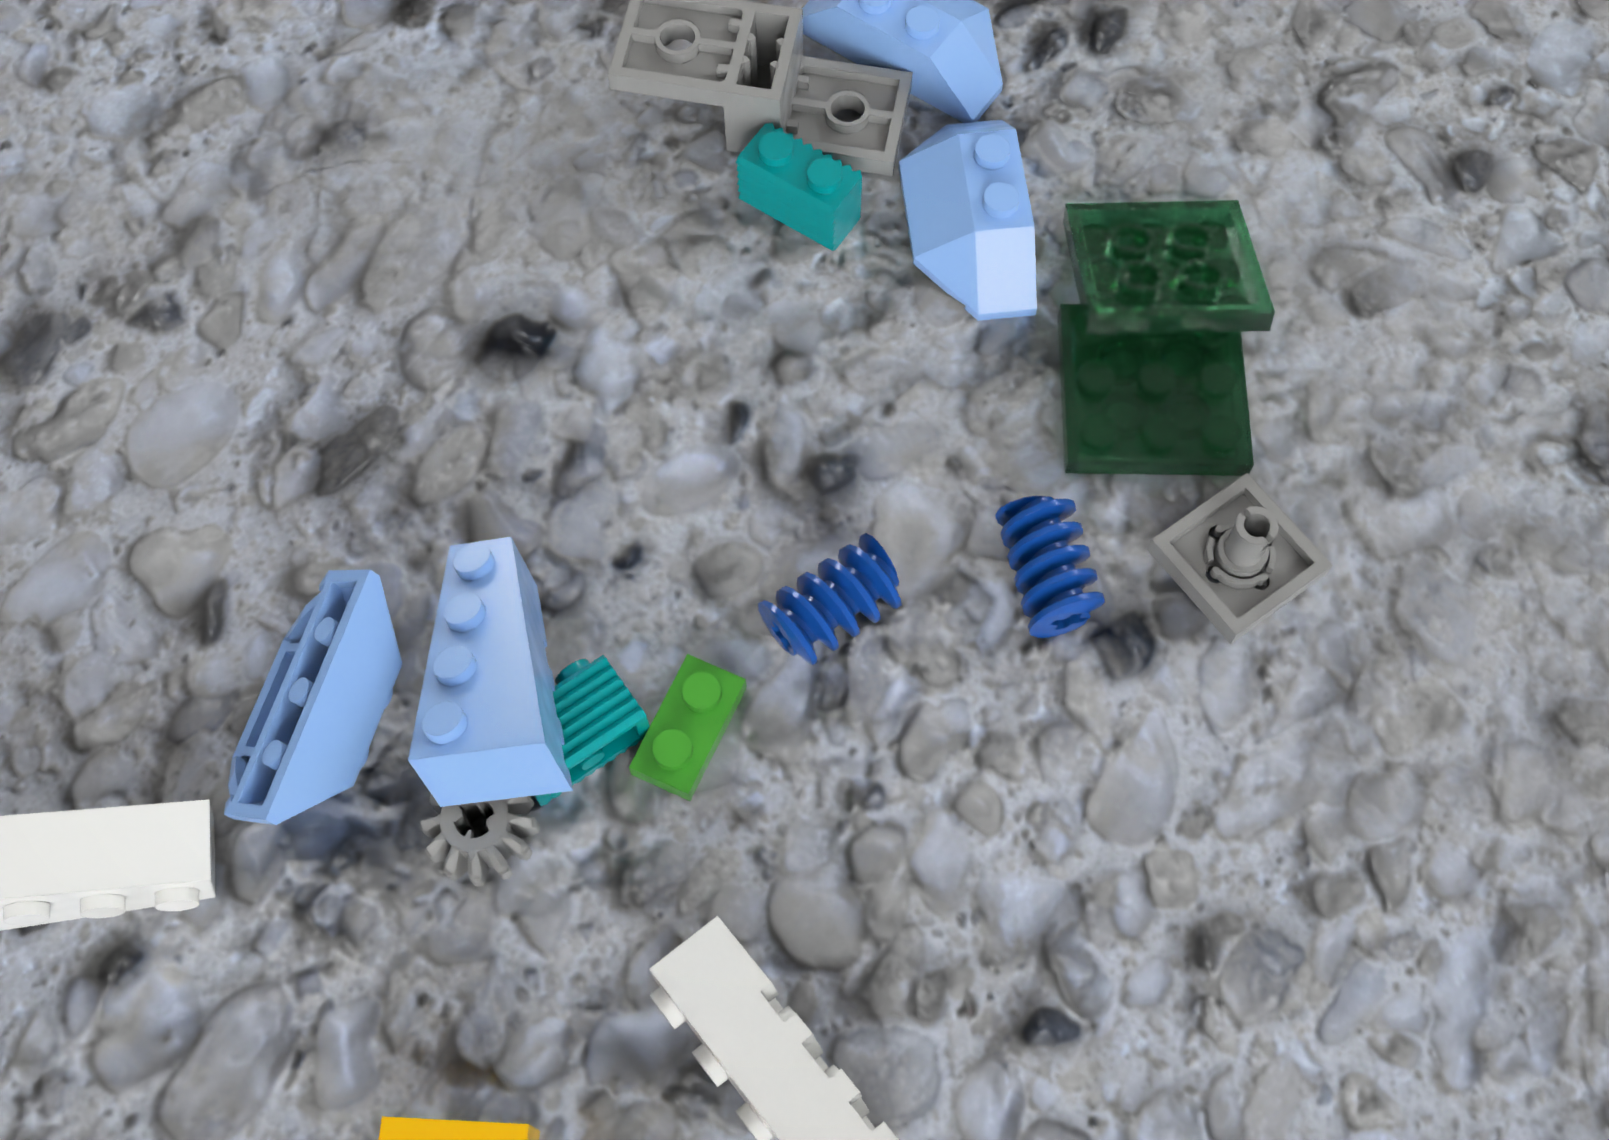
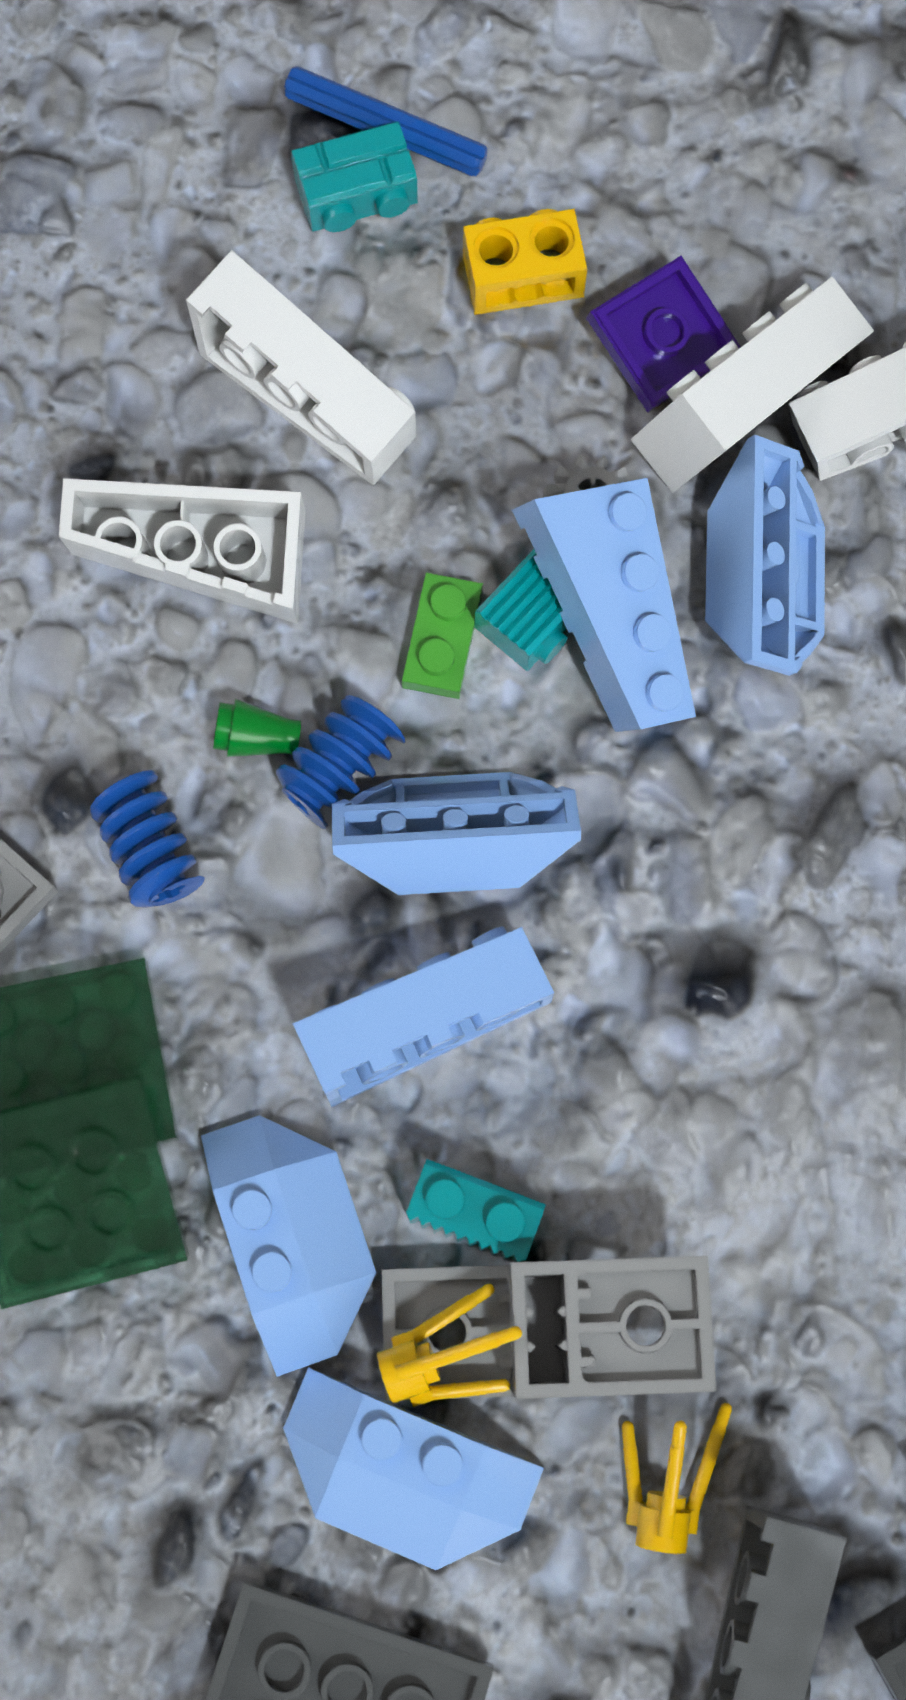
camera: 165 degrees right, 10 degrees up
none -> white wedge [59,478,306,624]
none -> green cone [213,698,301,757]
none -> light blue wedge [292,926,554,1107]
none -> light blue wedge [332,772,581,895]
none -> yellow plant [377,1284,522,1407]
none -> dark purple plate [586,255,741,413]
none -> white wedge [631,276,874,493]

